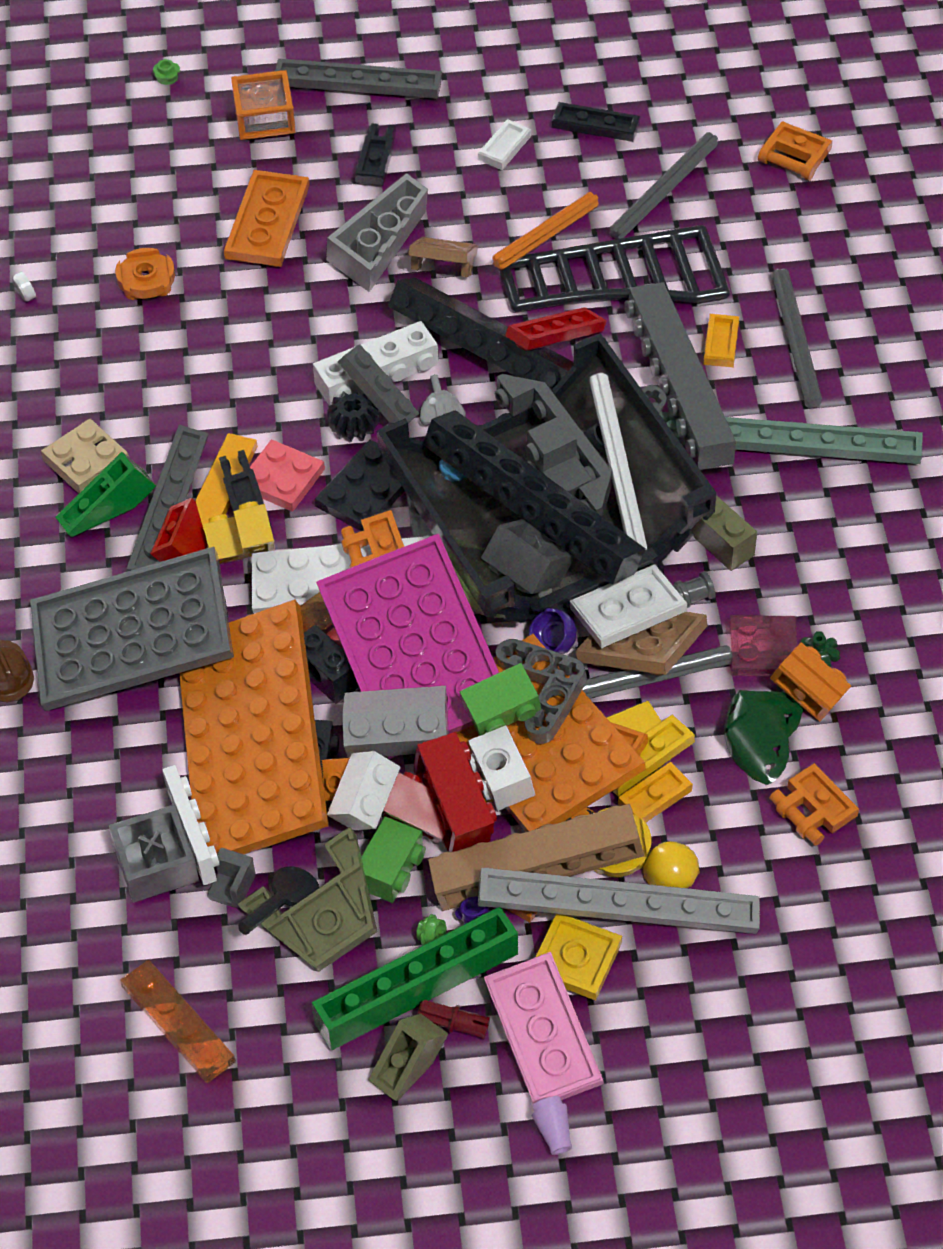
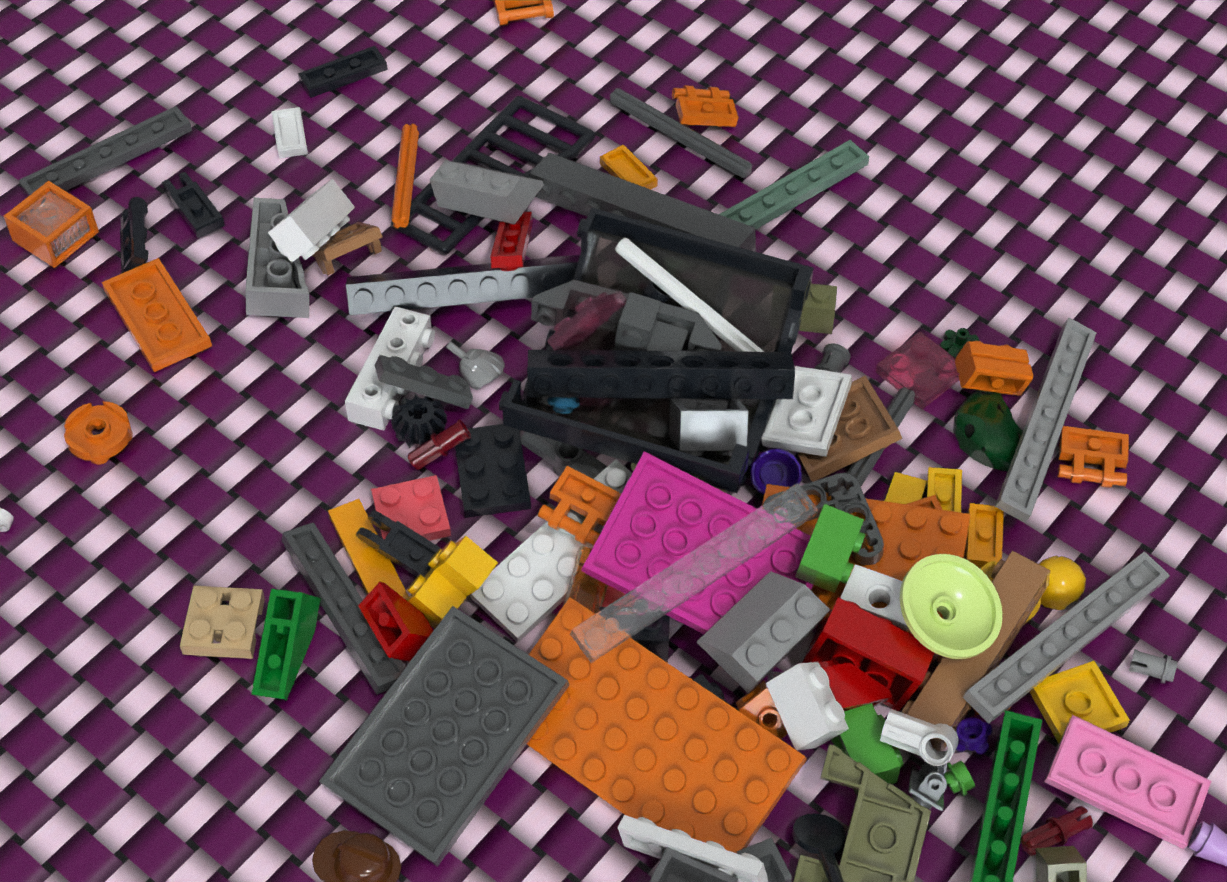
camera: 45 degrees left, 0 degrees up
dark grey axle [609,132,718,239] -> none
none -> black hinge [120,196,148,273]
none -> white brick [268,179,355,263]
none -> dark red axle [407,419,471,470]
none -> light grey slope [430,160,544,224]
none -> clear pink plate [547,291,627,351]
none -> clear plate [570,483,819,663]
none -> orange plate [672,85,739,127]
none -> white piece [880,709,958,766]
none -> yellowish green dish [900,554,1003,659]
none -> dark grey hinge [909,762,947,812]
none -> light grey plate [995,318,1097,523]
none -> light grey pin [1129,649,1178,683]

